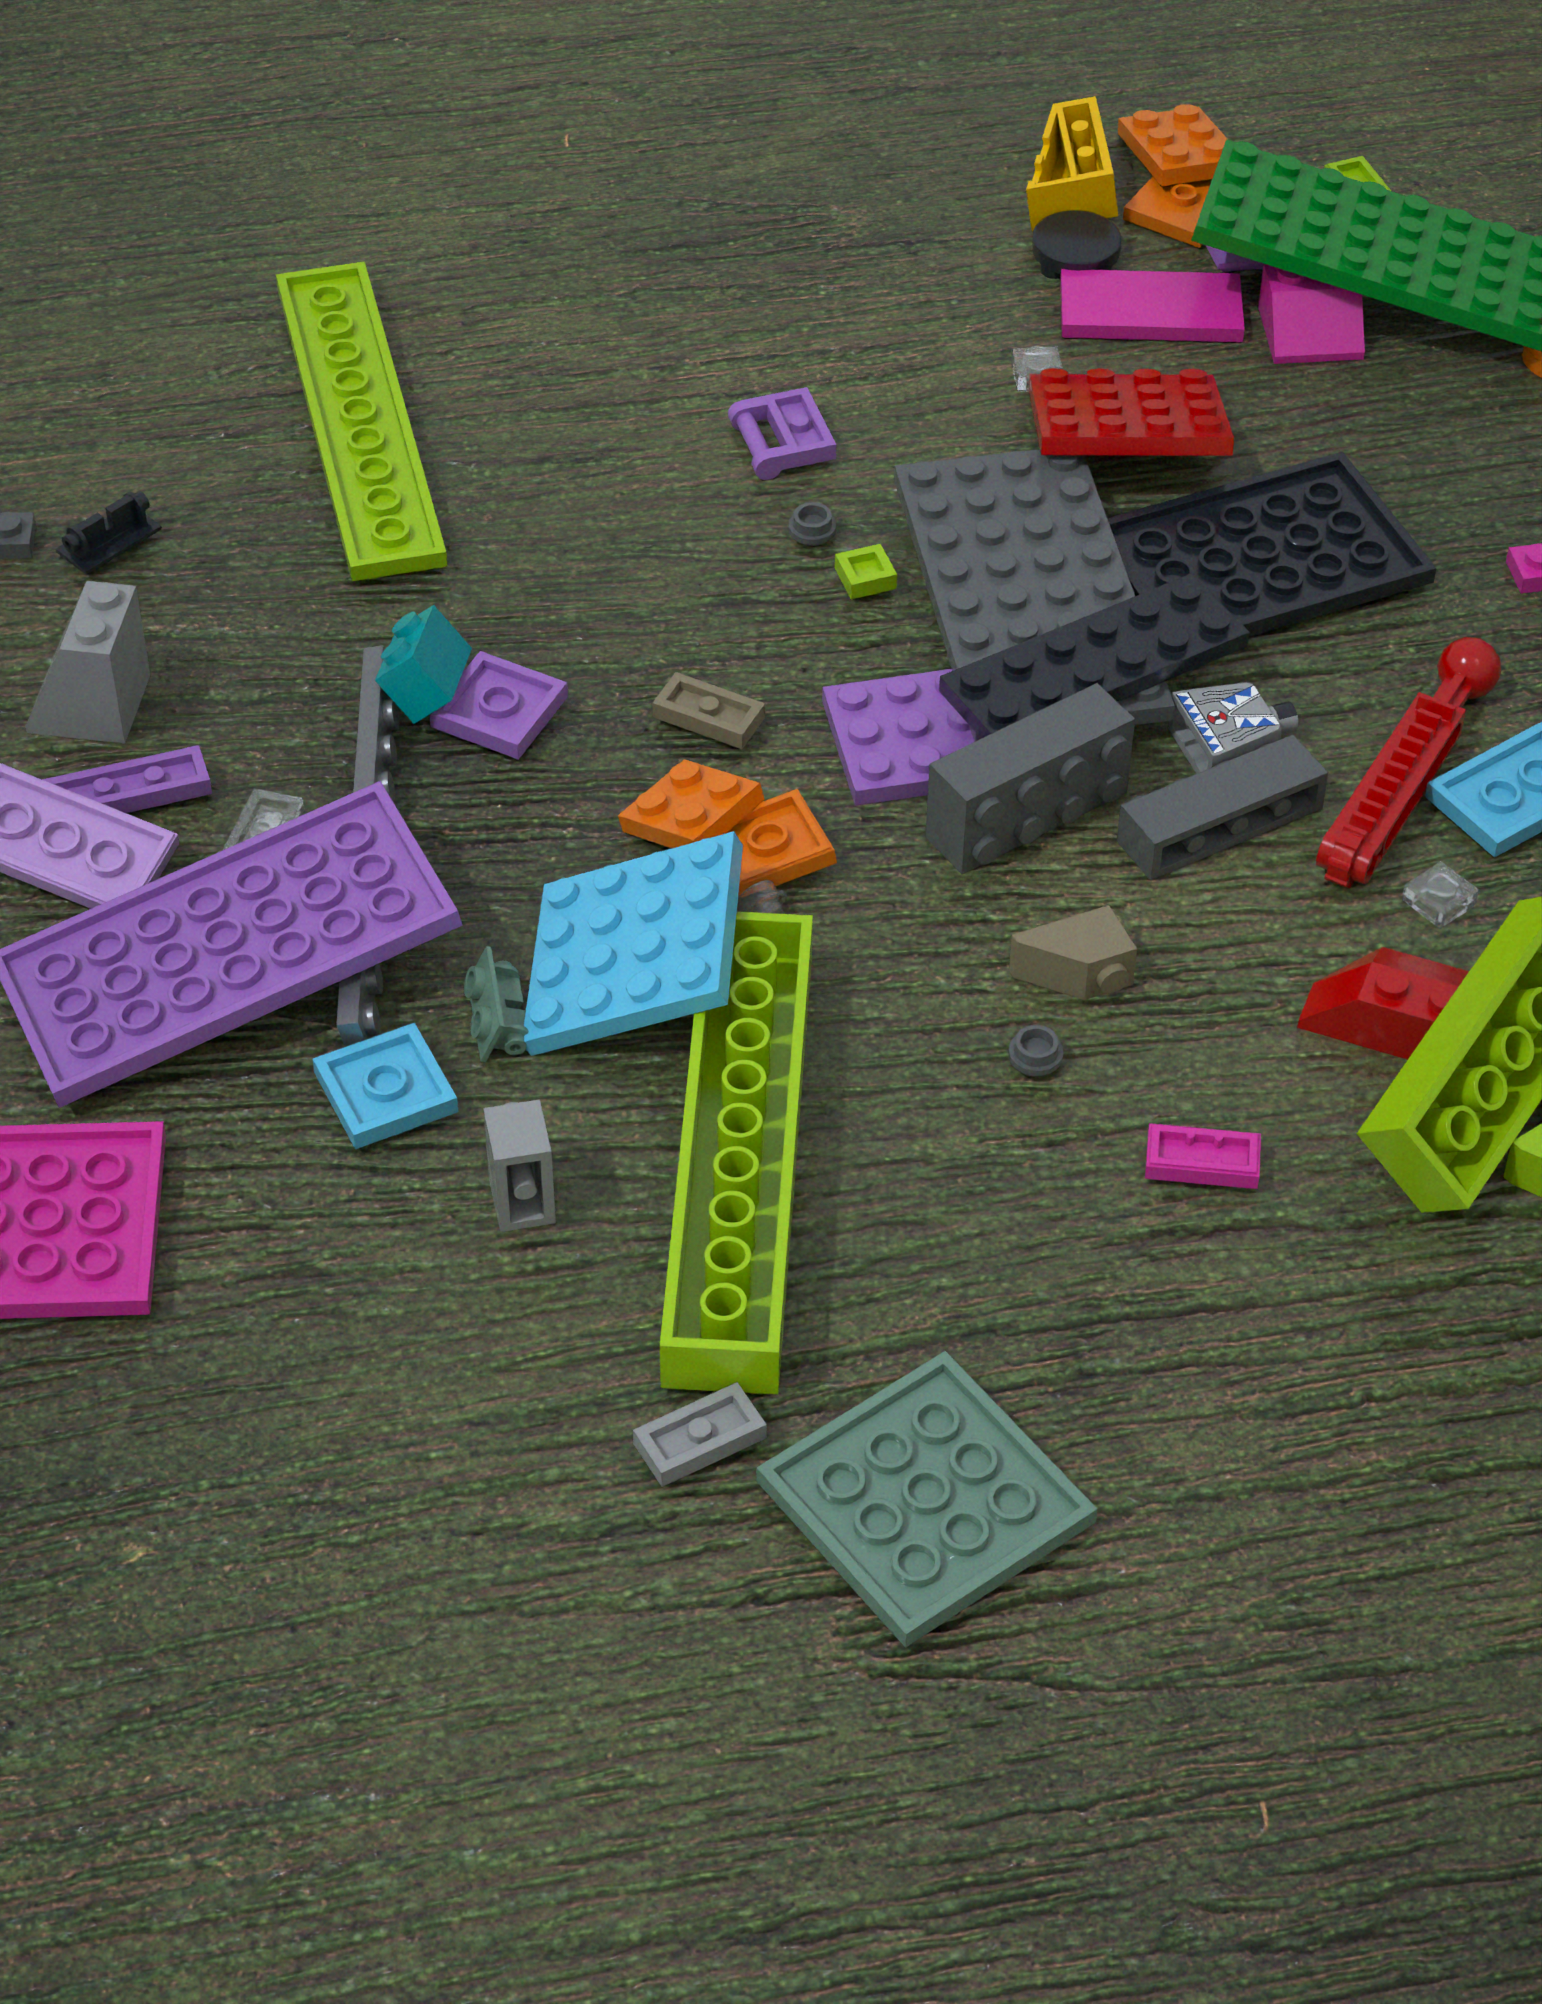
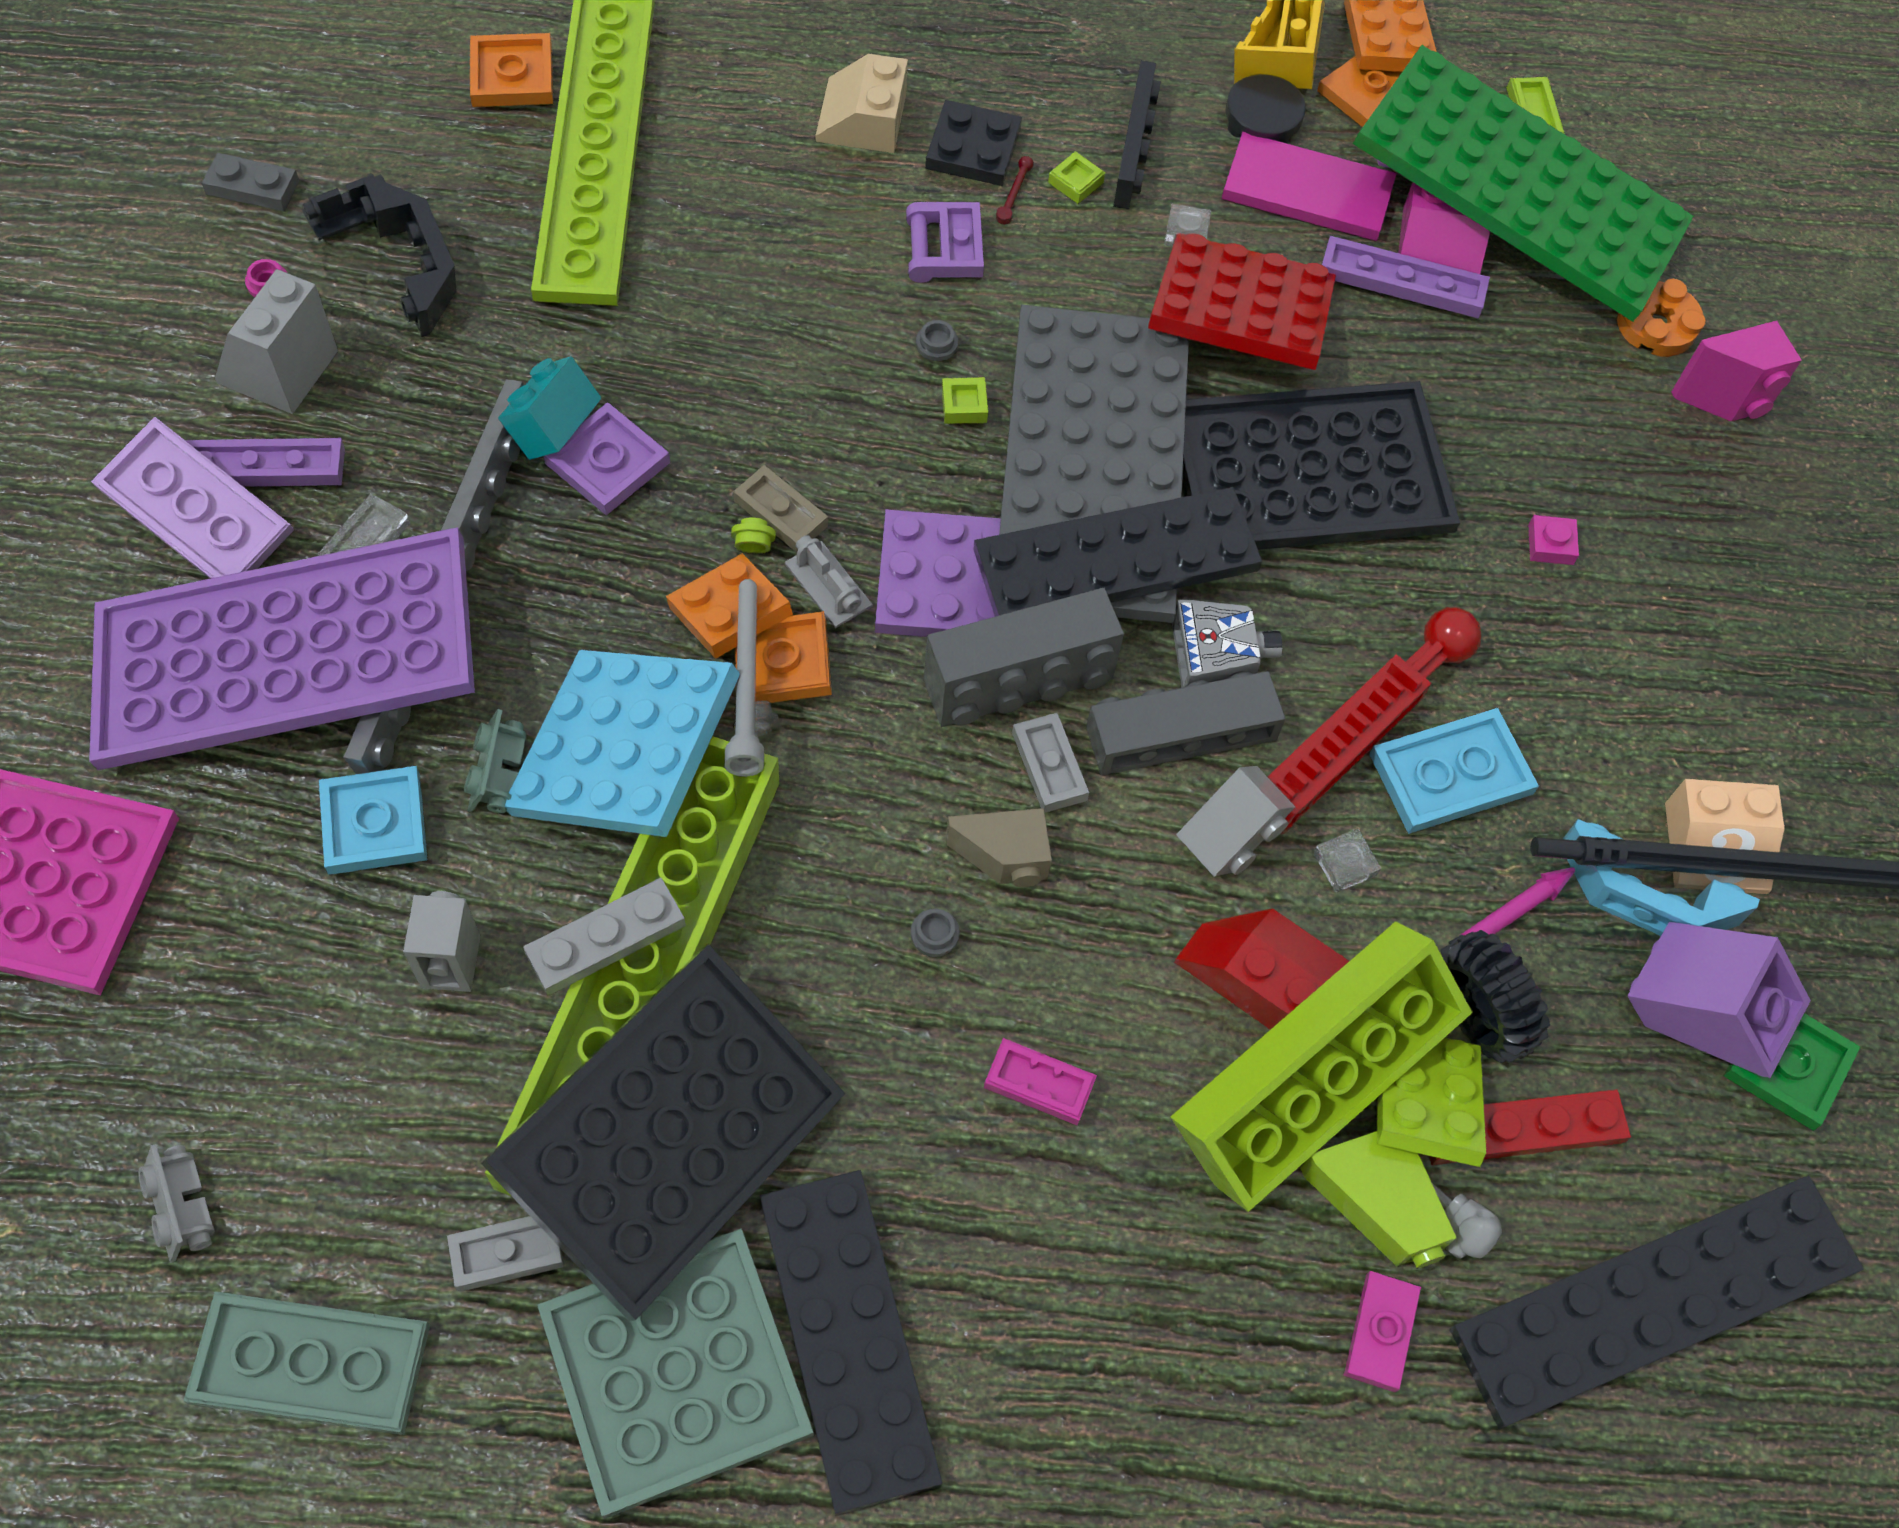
camera: 10 degrees right, 15 degrees up
none -> light grey hinge [139,1144,215,1263]
none -> sand green tile [183,1291,430,1435]
none -> dark pink plate [245,259,287,297]
none -> black slope [359,177,457,337]
none -> orange plate [470,33,553,107]
none -> black plate [481,944,845,1321]
none -> light grey plate [523,878,686,996]
none -> light grey piece [725,579,764,776]
none -> lime plate [731,518,776,553]
none -> black plate [760,1170,943,1517]
none -> light grey hinge [785,535,873,628]
none -> tan slope [815,54,908,153]
none -> black plate [925,100,1022,186]
none -> dark red hinge [996,156,1034,225]
none -> light grey plate [1012,713,1089,813]
none -> lime tile [1048,151,1105,204]
none -> black plate [1113,60,1161,209]
none -> light grey brick [1176,766,1295,876]
none -> medium lavender plate [1322,236,1490,318]

